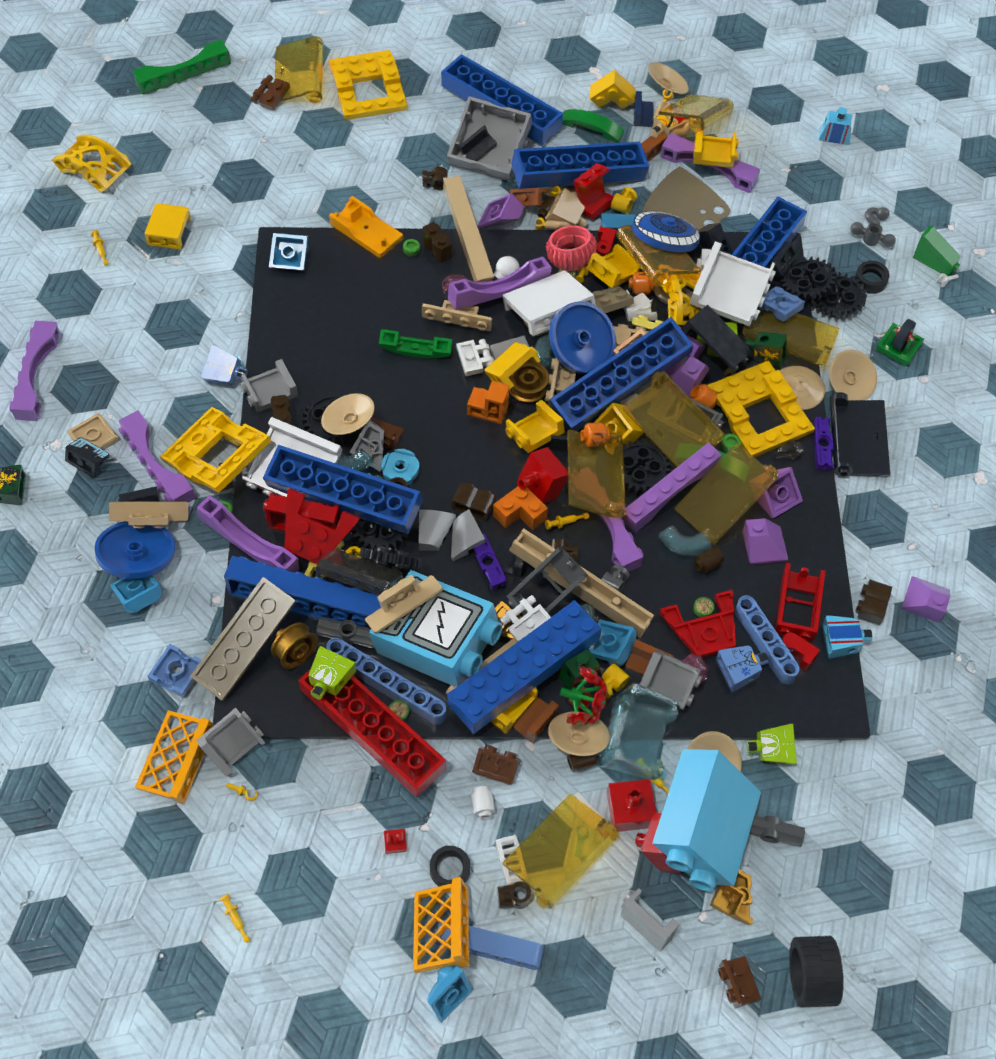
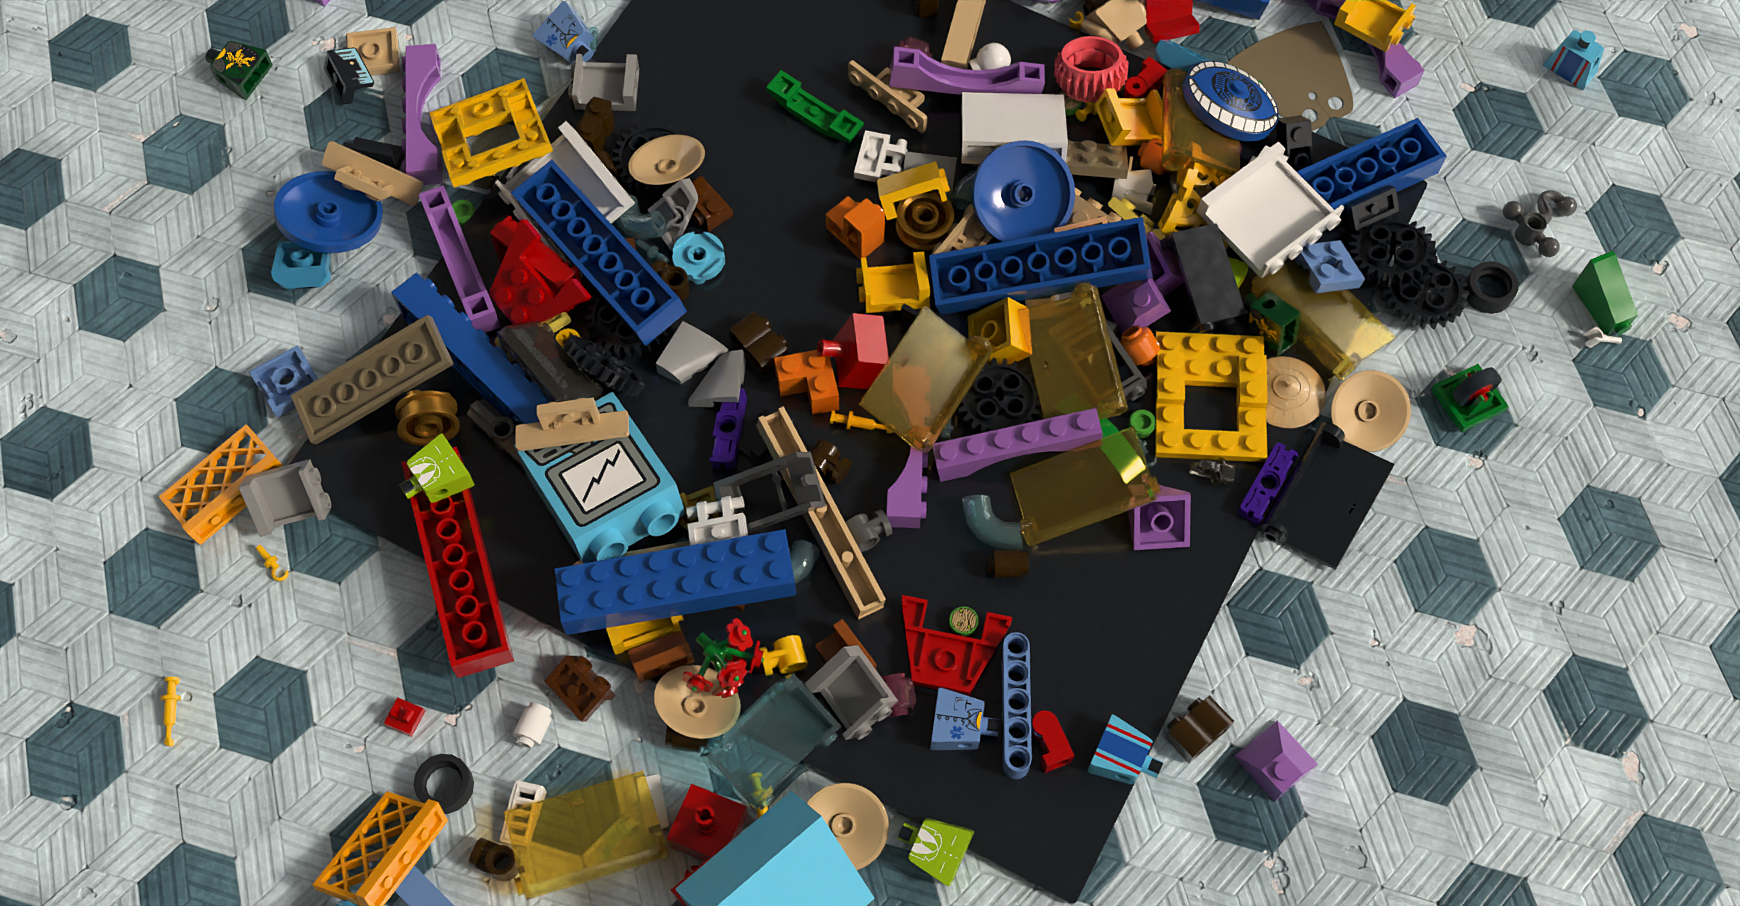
camera: 30 degrees right, 5 degrees up
medium blue beam [326,638,446,725] -> none
tile [389,700,409,721] -> none
dark green torso [558,649,602,690] -> none
orange head [580,423,610,447] -> none
dark azure slope [586,620,637,666] -> none
yellow piece [611,187,637,214] -> none
medium lavender slope [742,518,788,565] -> none
red door [775,563,825,641] -> none

